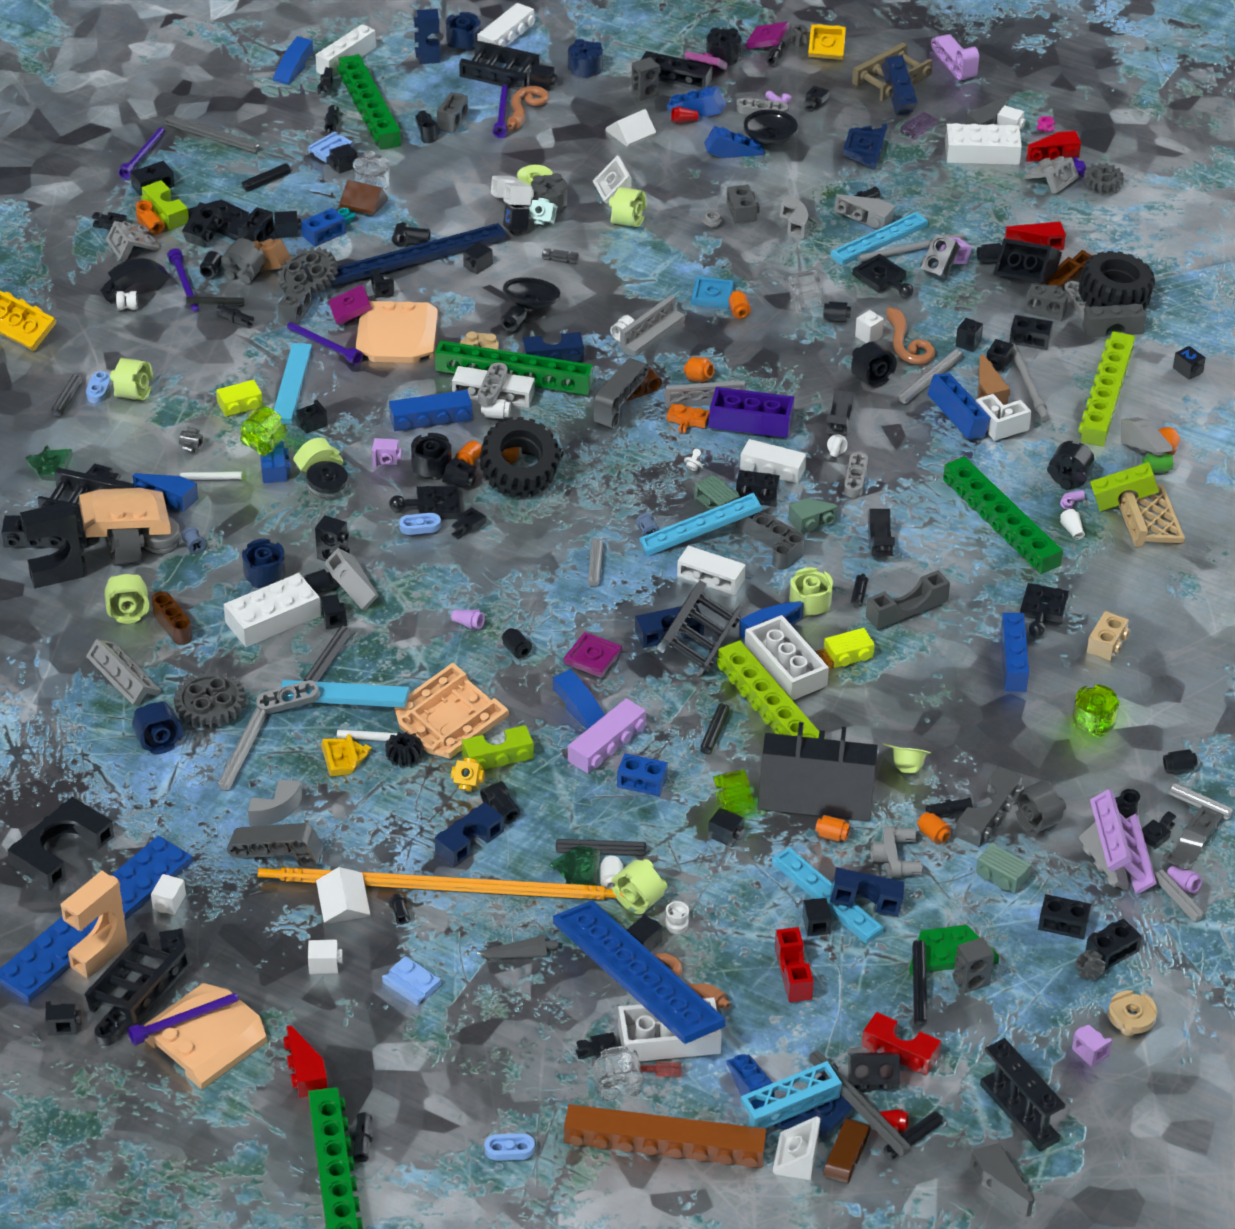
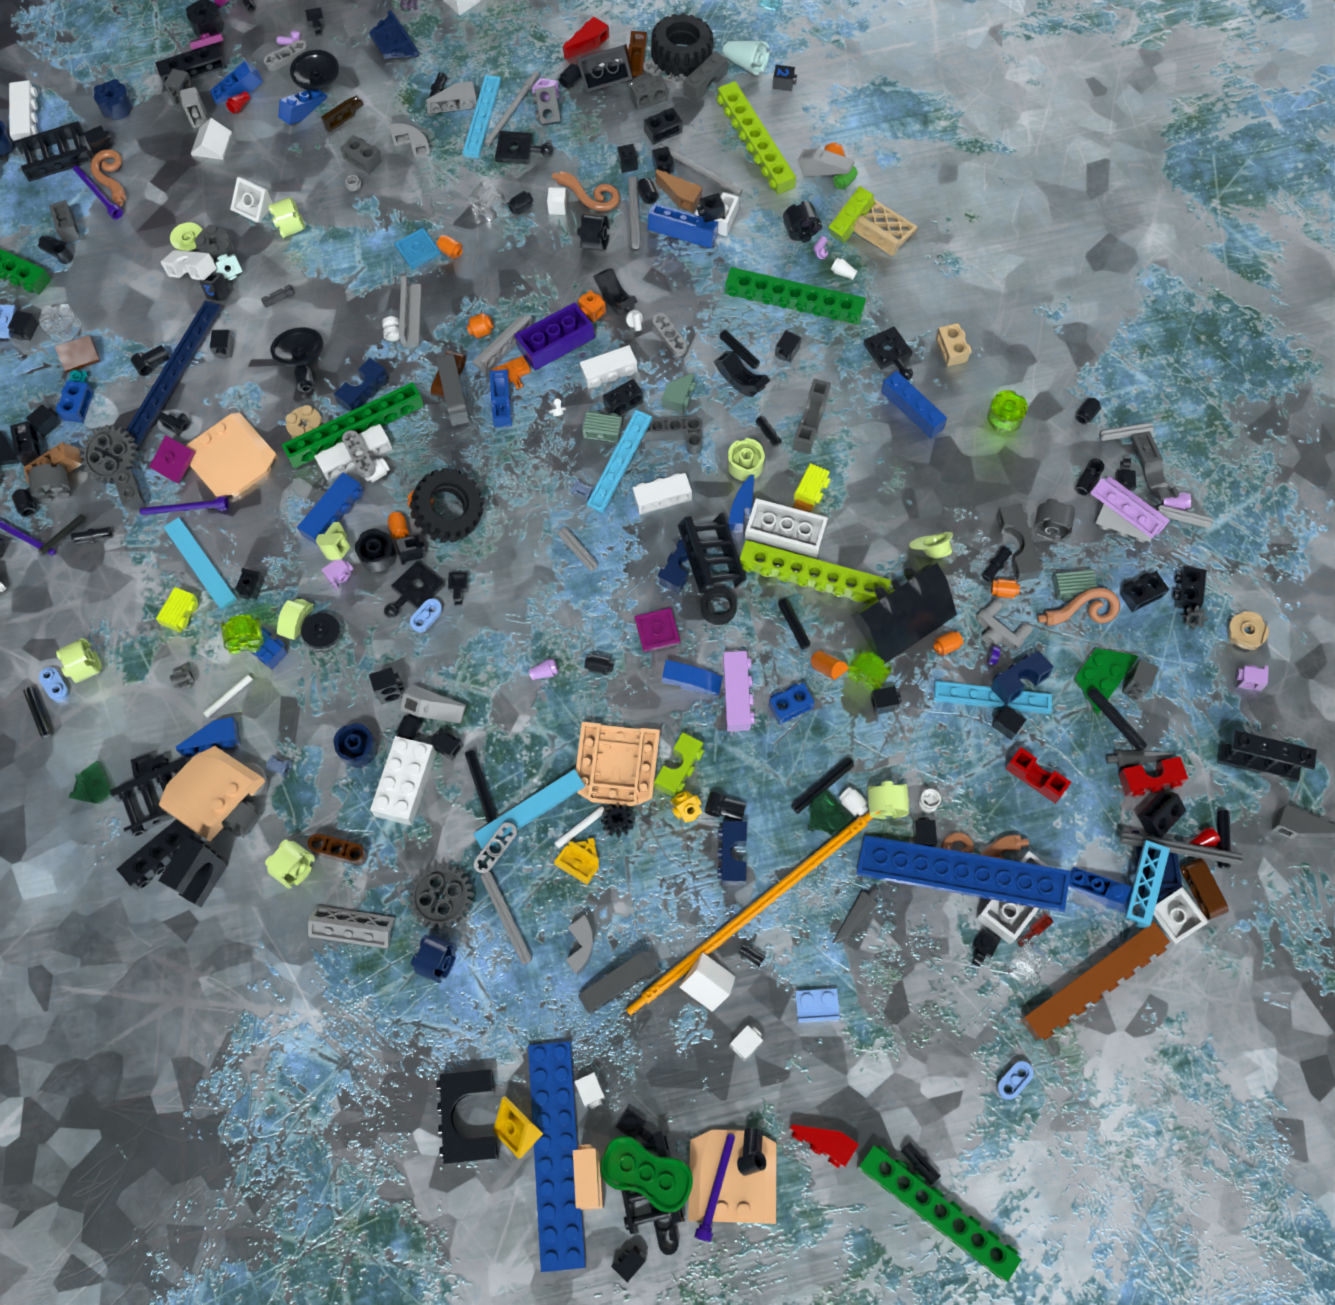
camera: 40 degrees left, 25 degrees up
none -> light grey brick [180,87,208,128]
none -> yellowish green brick [316,522,350,560]
none -> dark brown hinge [321,95,364,132]
none -> blue slope [490,369,512,427]
none -> yellow slope [493,1096,543,1159]
none -> orange brick [578,290,606,323]
none -> green plate [600,1136,693,1213]
none -> black brick [637,178,658,204]
none -> black brick [697,193,725,223]
none -> black tyre [701,587,737,625]
none -> black axle [719,330,760,369]
none -> light aqua cone [723,41,769,75]
none -> black piece [737,1128,766,1176]
none -> black brick [775,330,802,363]
none -> orange brick [811,651,849,680]
none -> dark purple tile [987,645,1001,665]
none -> nougat plant [1037,588,1120,626]
none -> dark grey bar [1106,750,1173,768]

